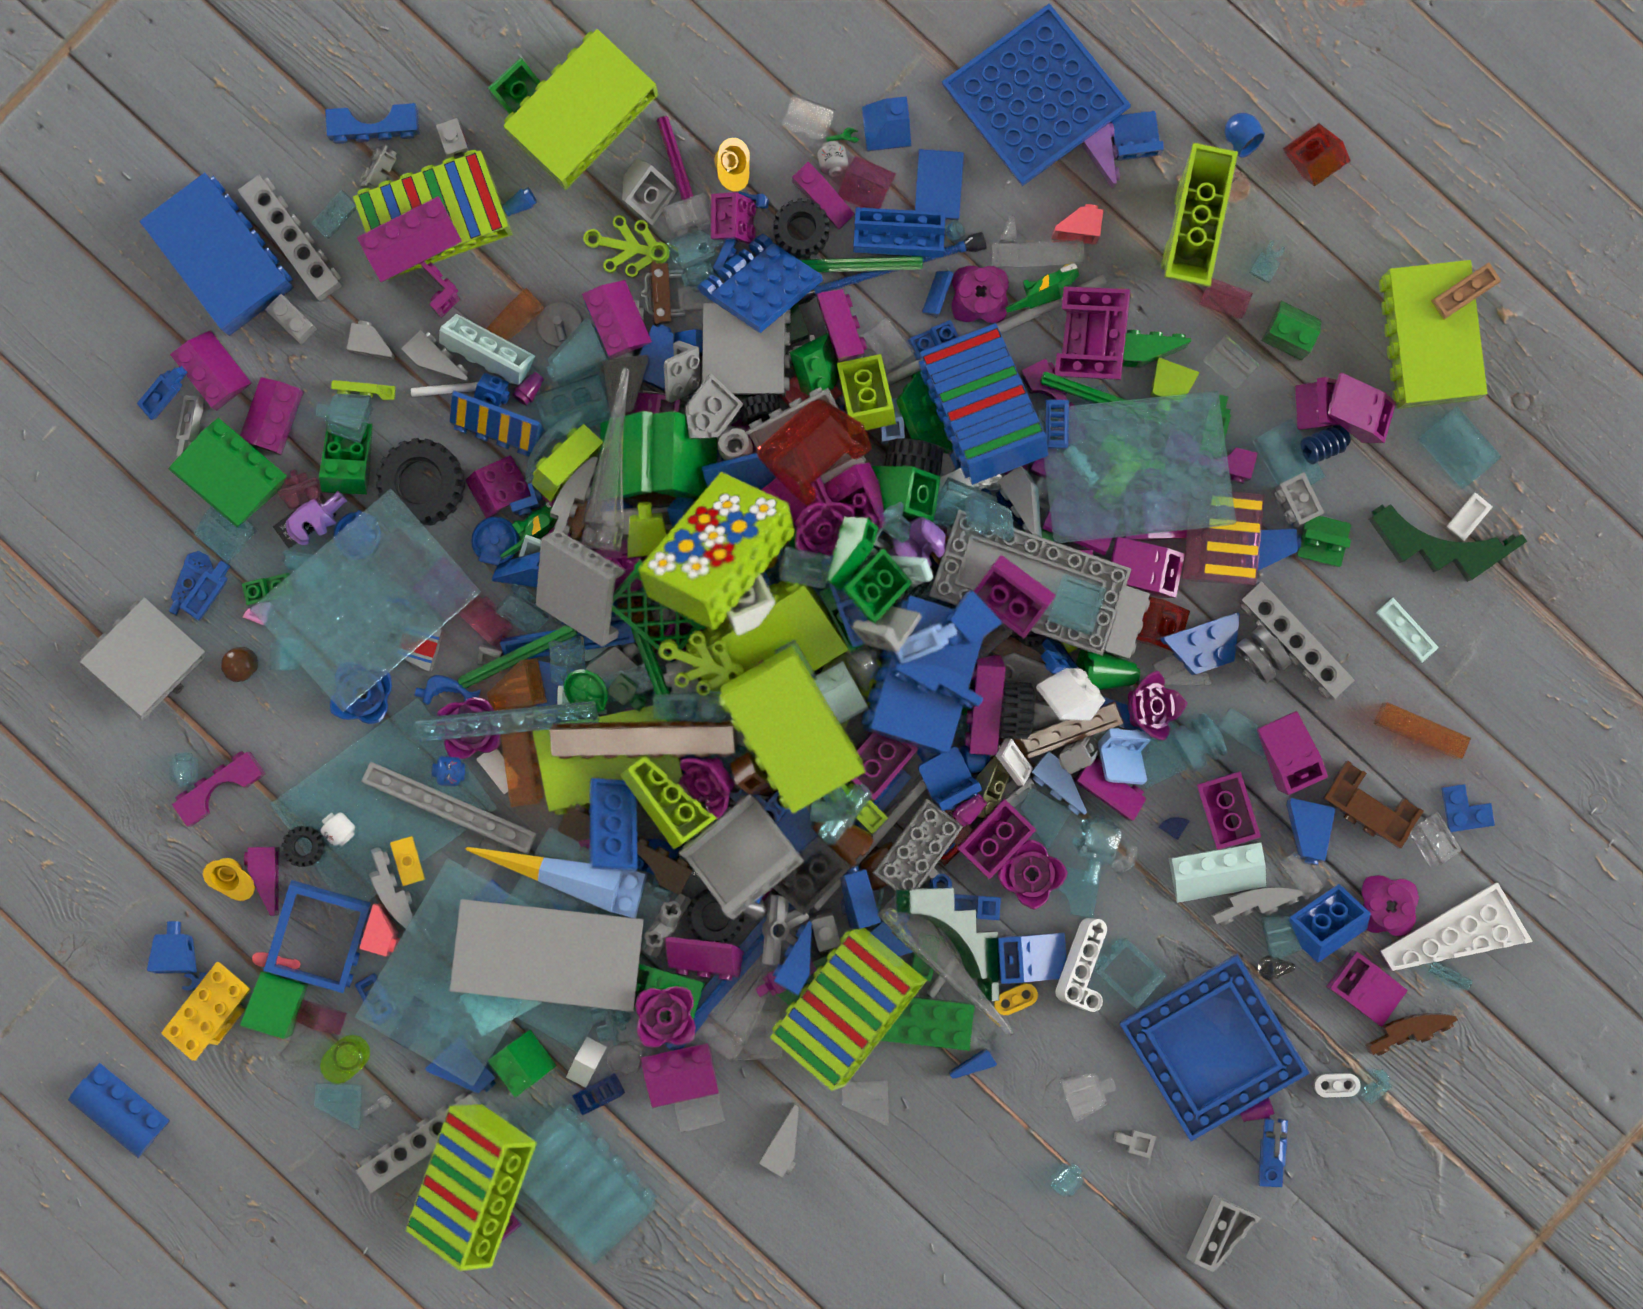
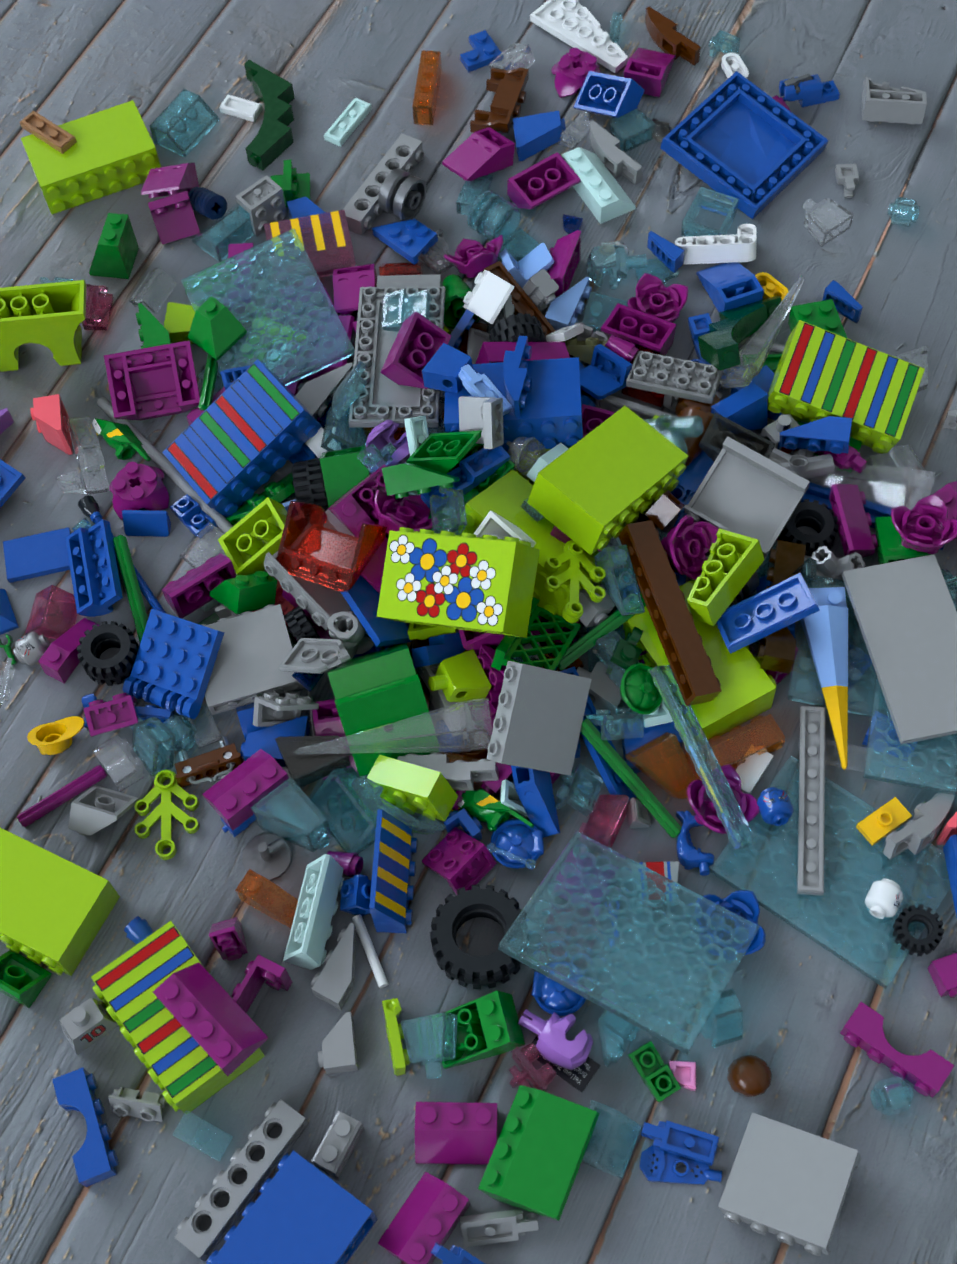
camera: 100 degrees left, 25 degrees down
none -> green slope [188,296,247,361]
none -> magenta slope [209,917,248,961]
none -> clear light blue hinge [487,843,536,869]
none -> blue slope [647,231,685,273]

